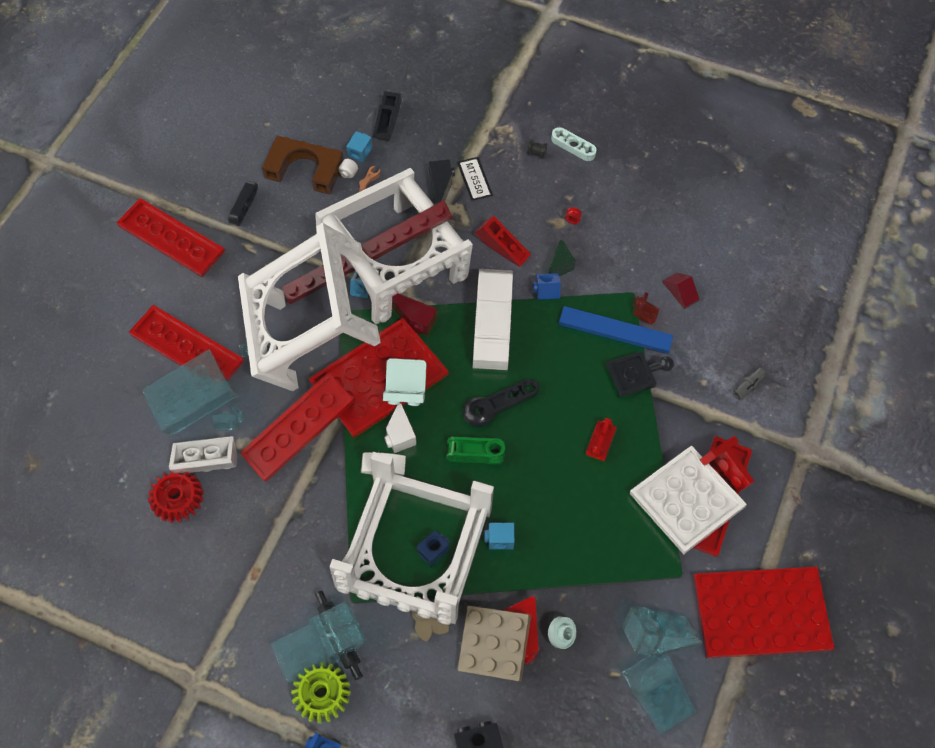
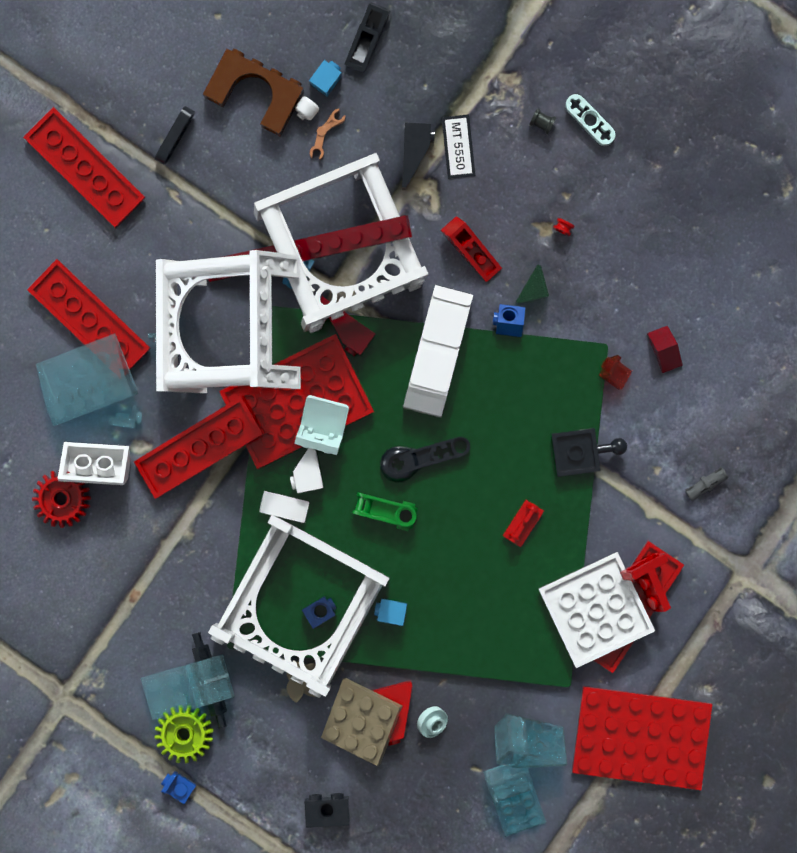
camera: 15 degrees right, 25 degrees up
blue tile [559,306,673,354] -> none

